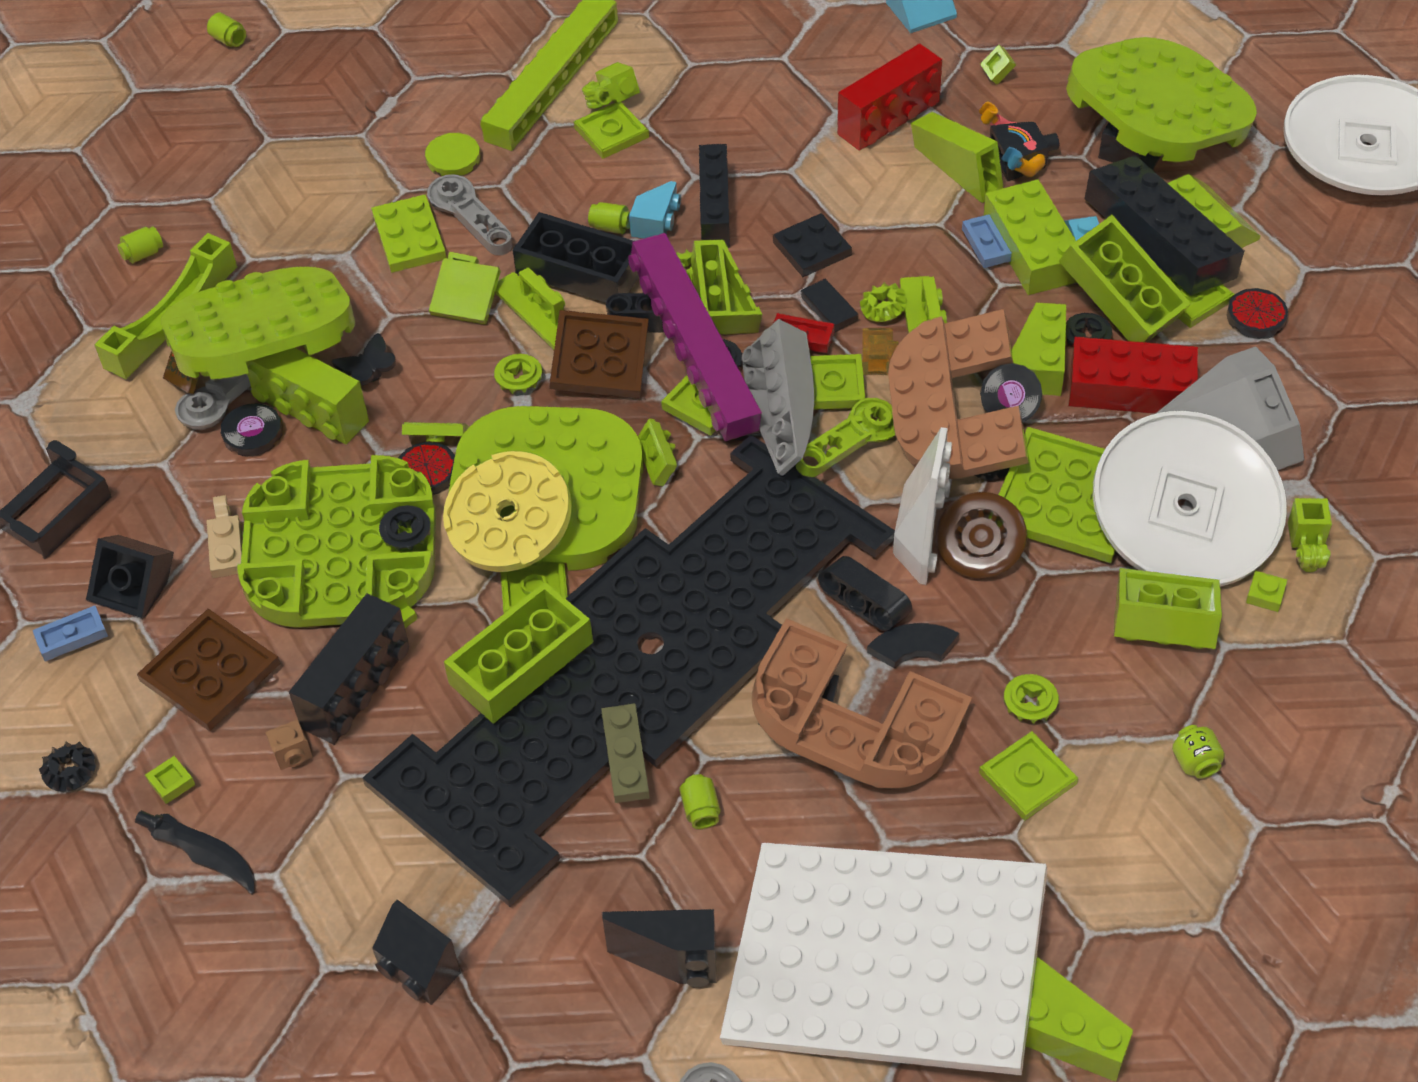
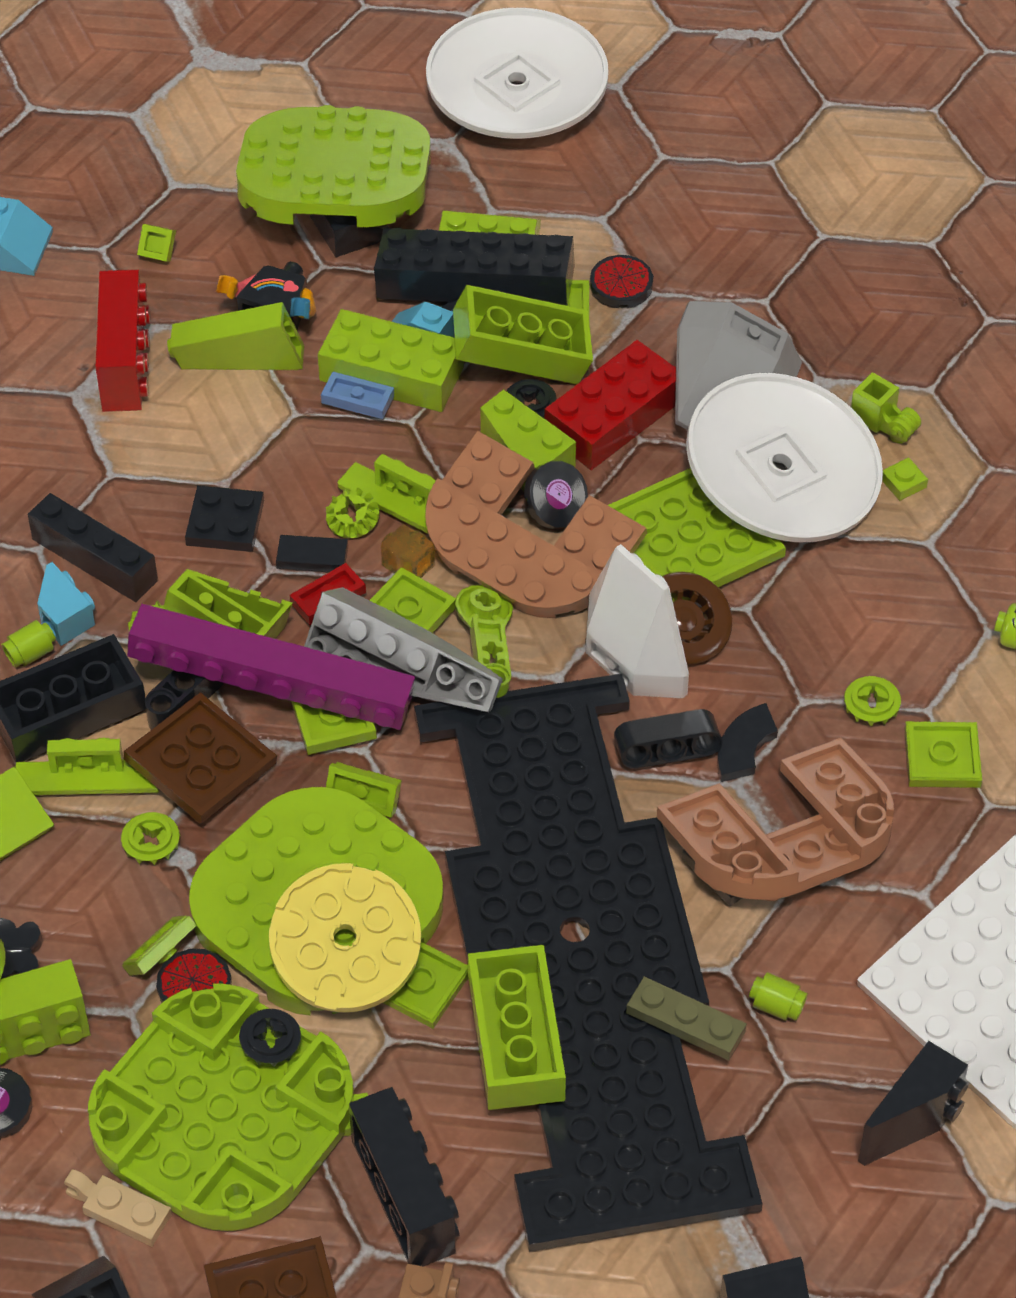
camera: 55 degrees left, 0 degrees up
lime slope [1114,568,1222,649] -> none

